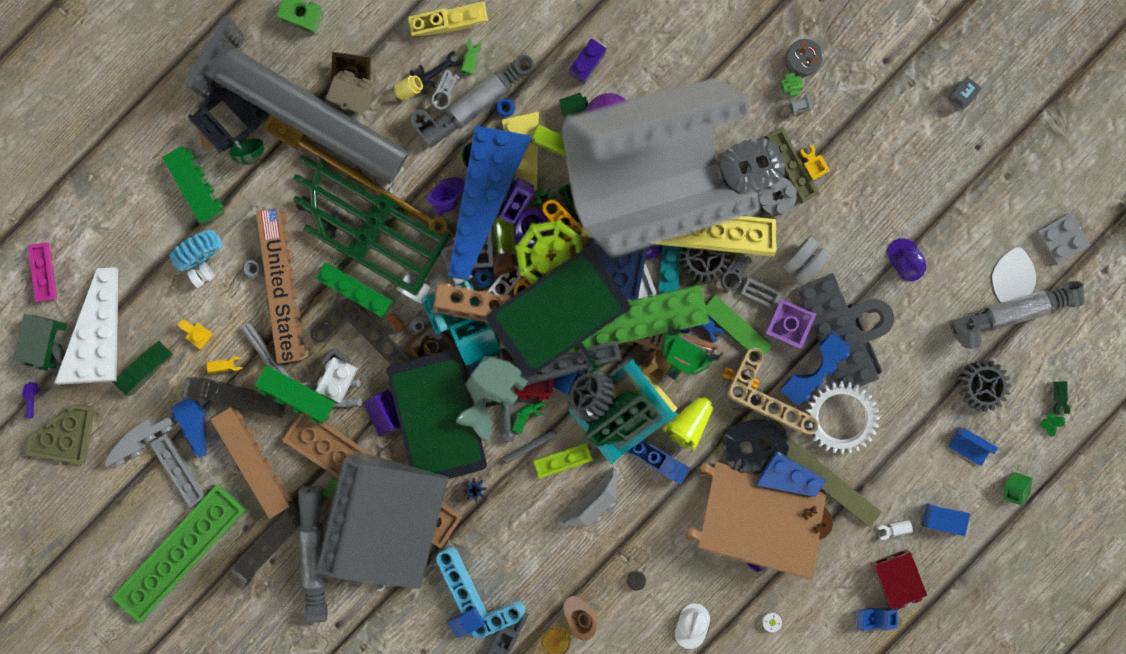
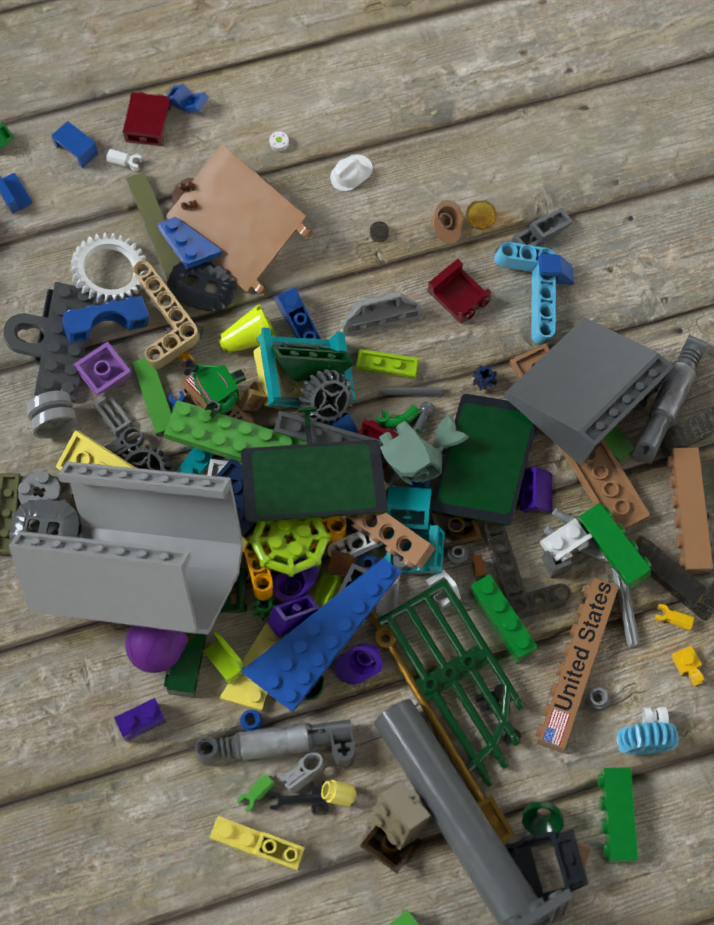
camera: 150 degrees left, 20 degrees down
none -> dark red panel [428,259,491,324]

